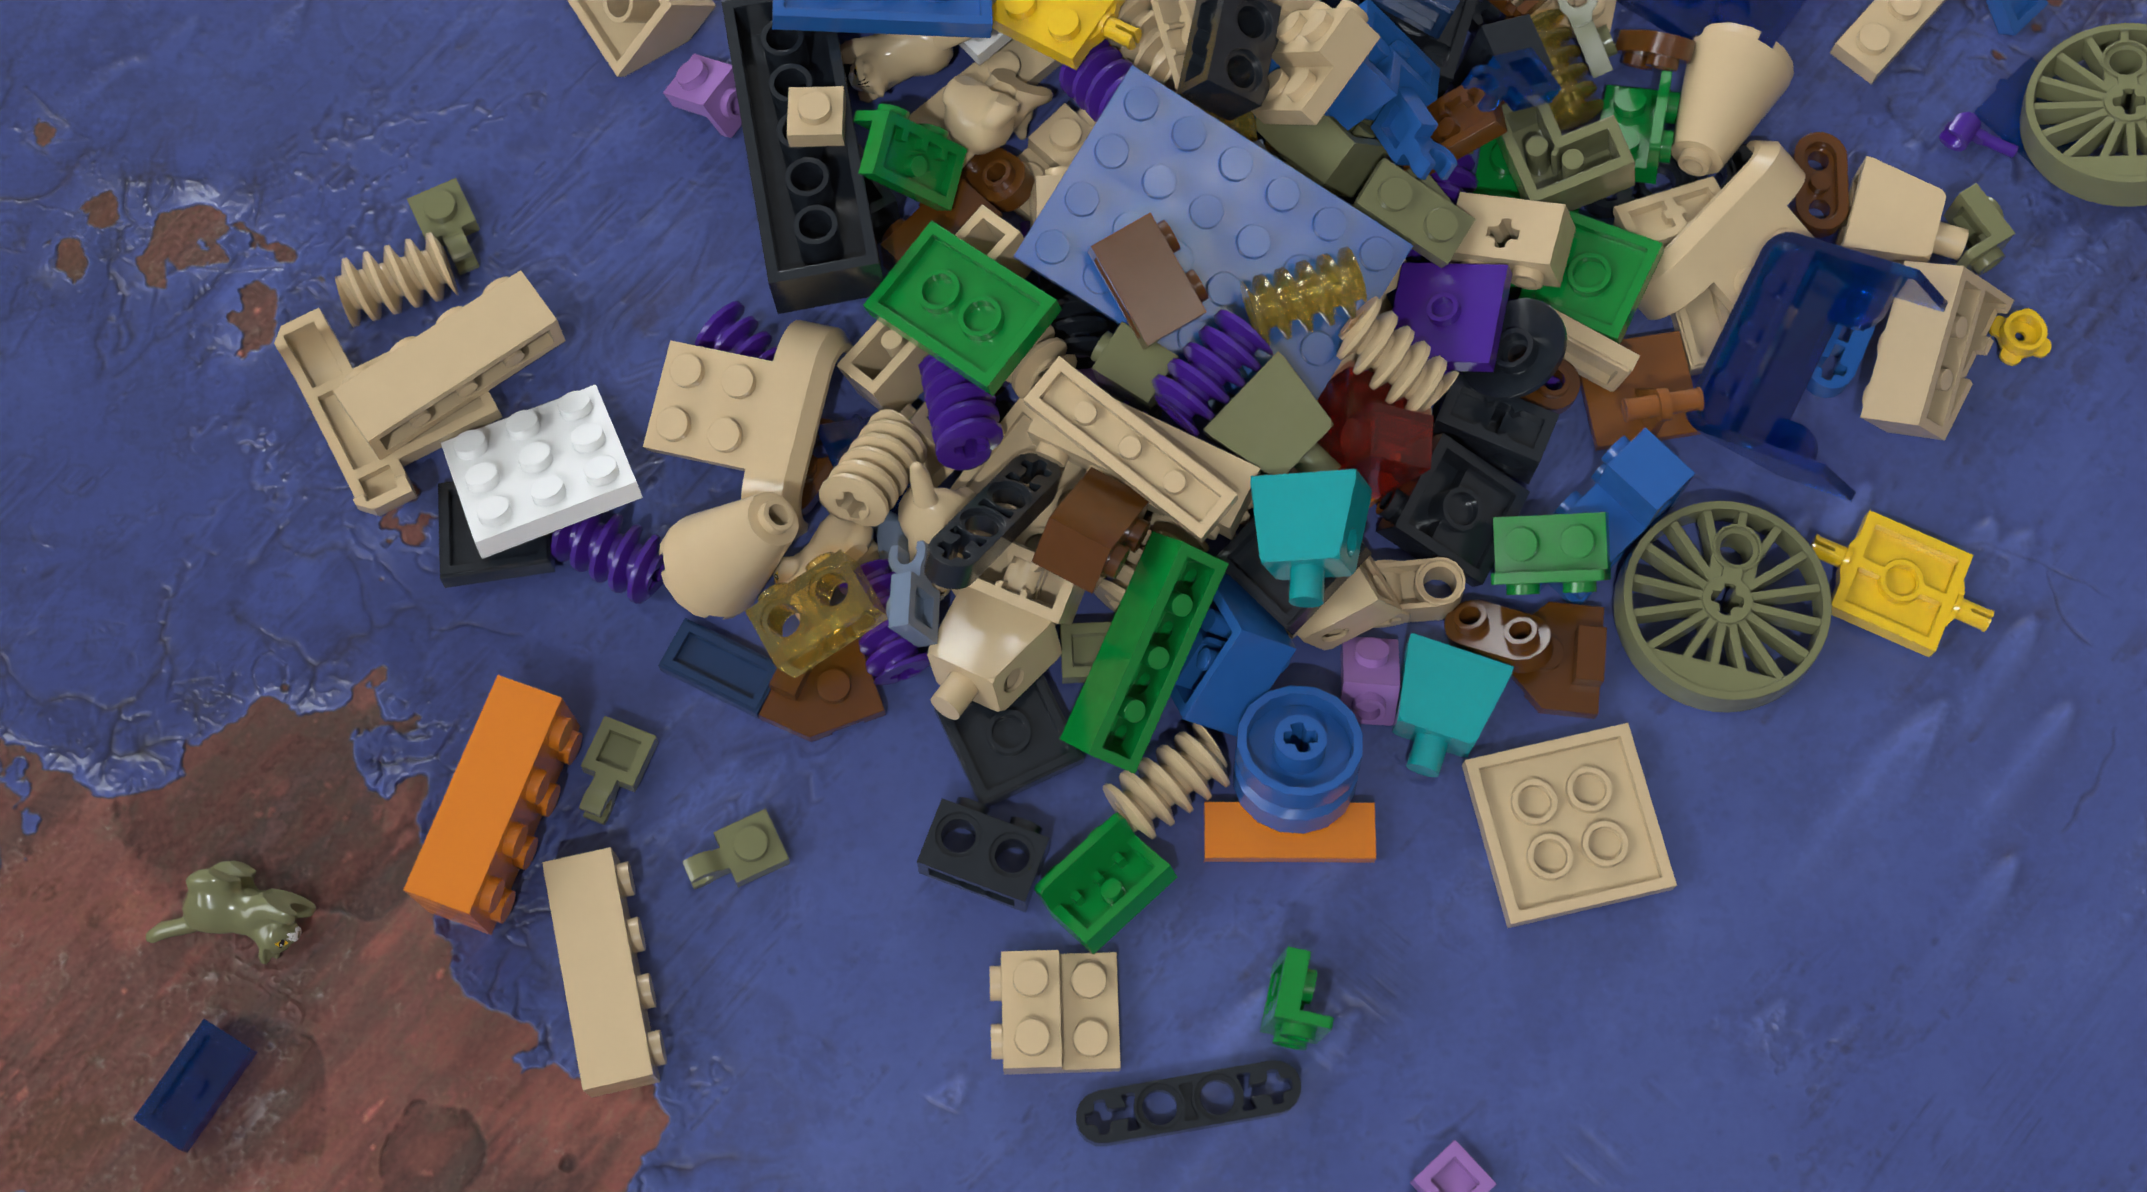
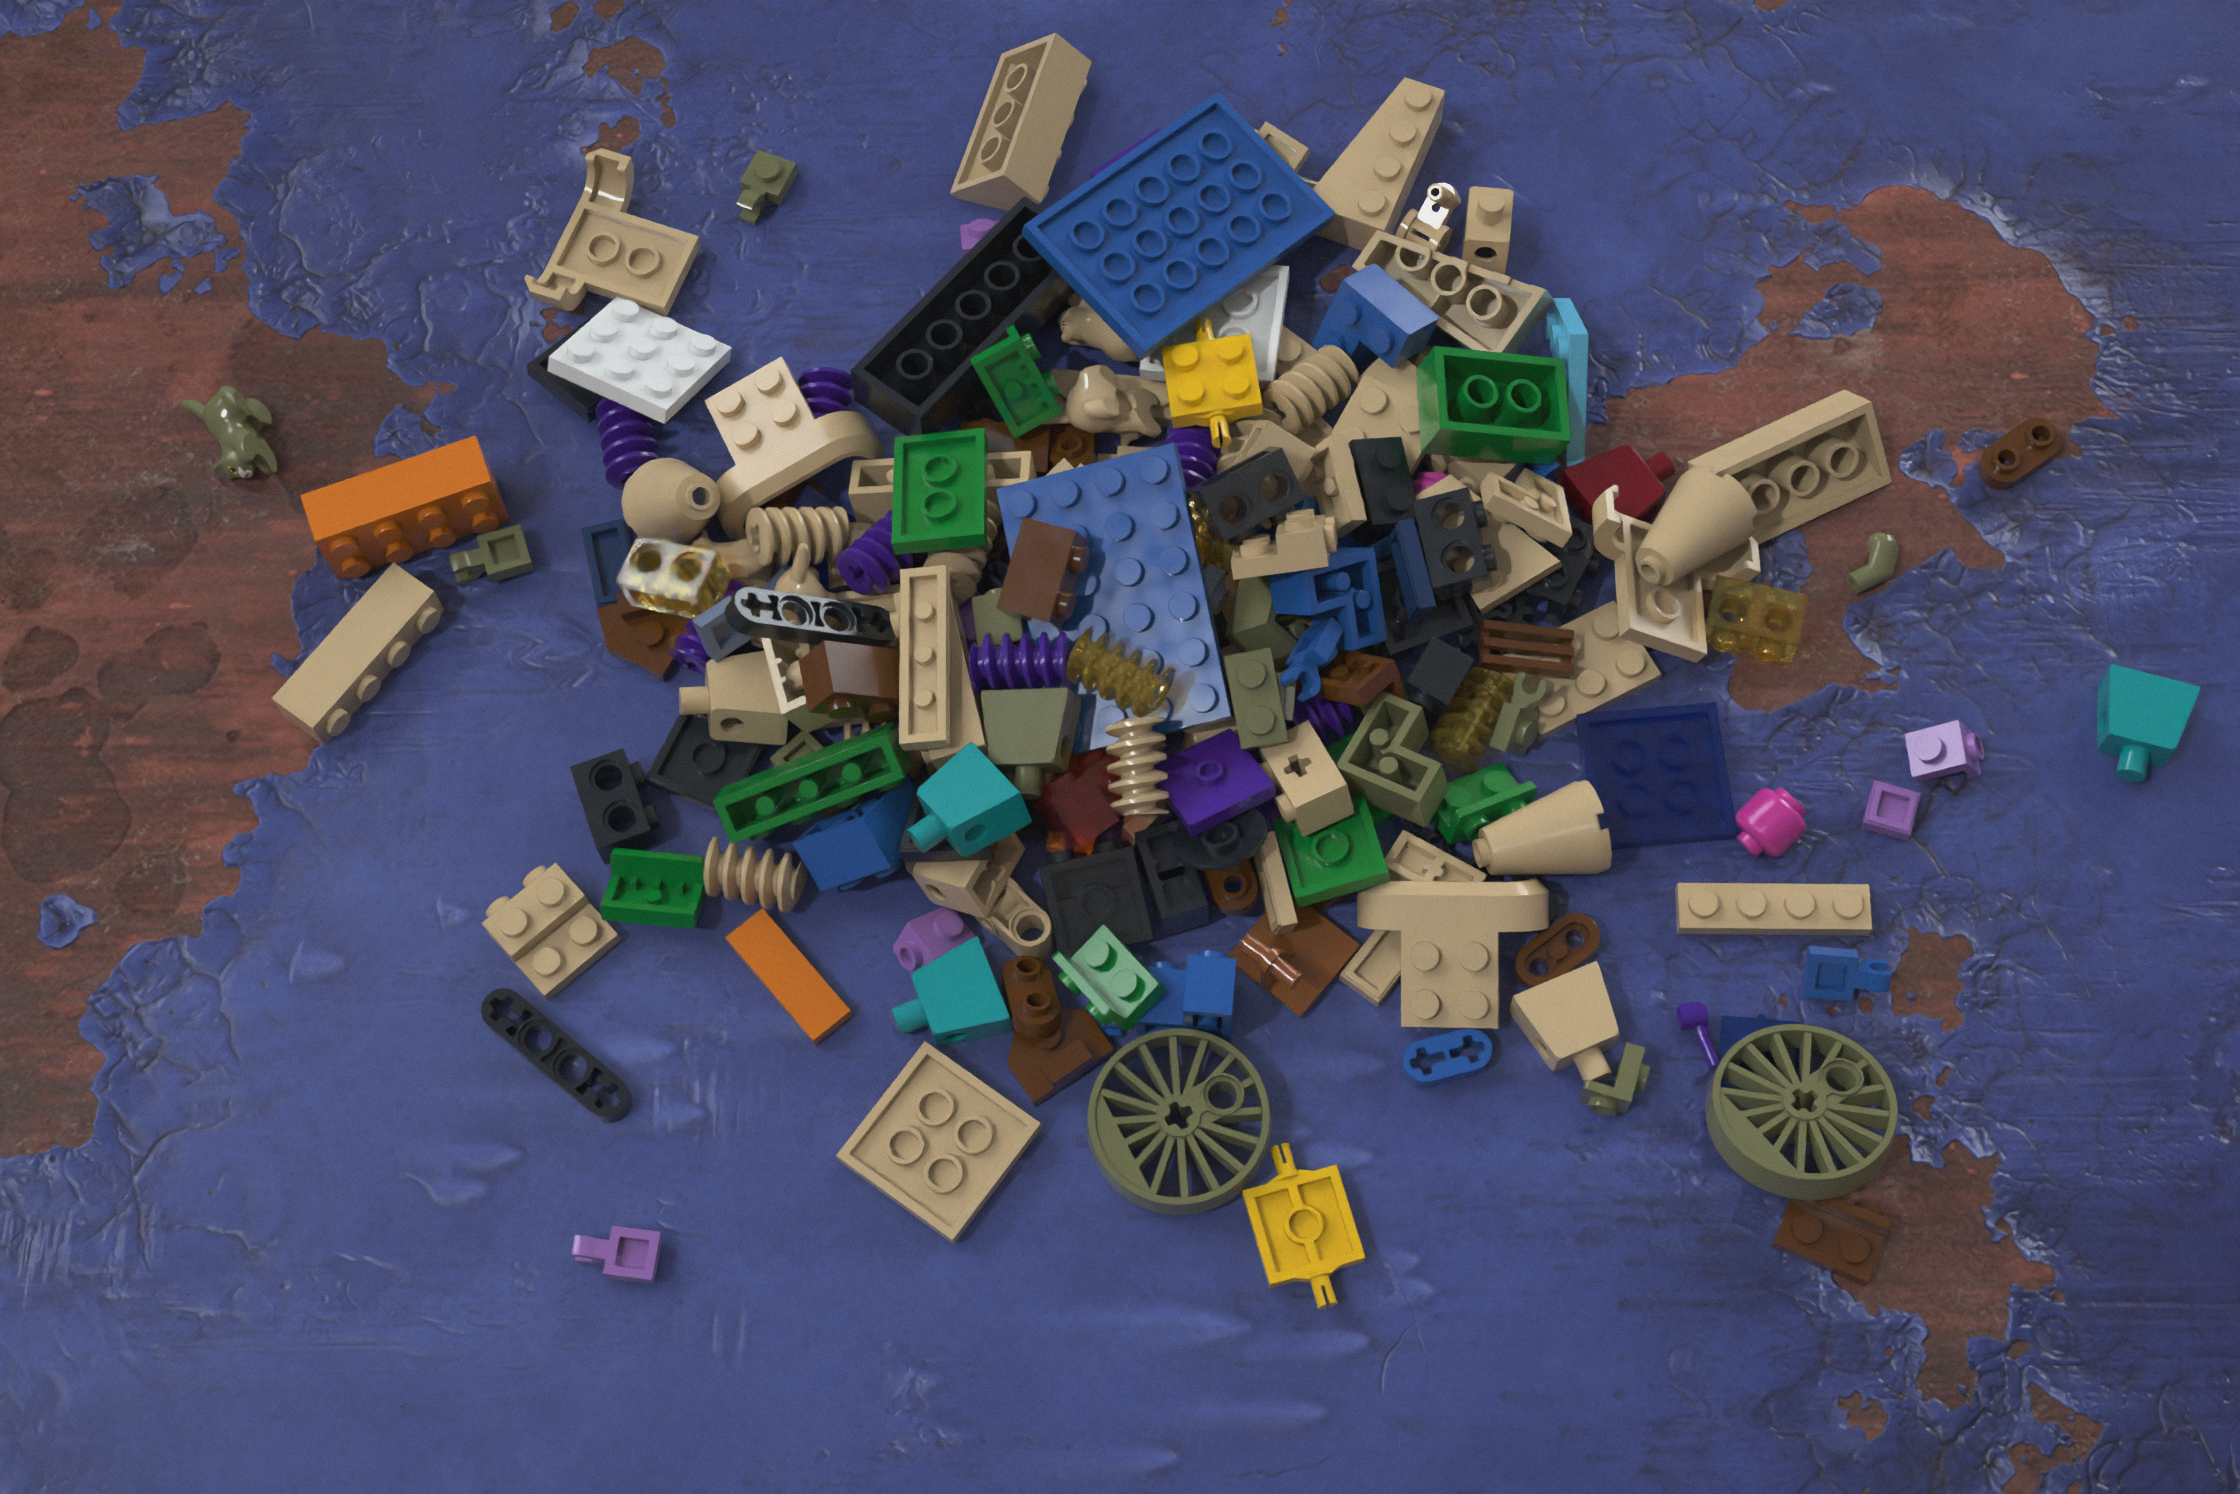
camera: 55 degrees right, 5 degrees down
clear blue plate [133,1019,257,1153] -> none
tan brick [332,270,566,460] -> none
tan piece [335,232,459,327] -> none
olive plate [682,808,790,890] -> none
tan plate [787,86,846,147] -> none
blue wheel [1233,685,1363,834] -> none
green bracket [1260,946,1334,1050] -> none
clear blue plate [1461,47,1562,112] -> none
reddish brown plate [1615,30,1696,72] -> none
clear blue windscreen [1686,232,1948,502] -> none
tan wedge [1860,261,2014,441] -> none
yellow plate [1989,308,2052,366] -> none

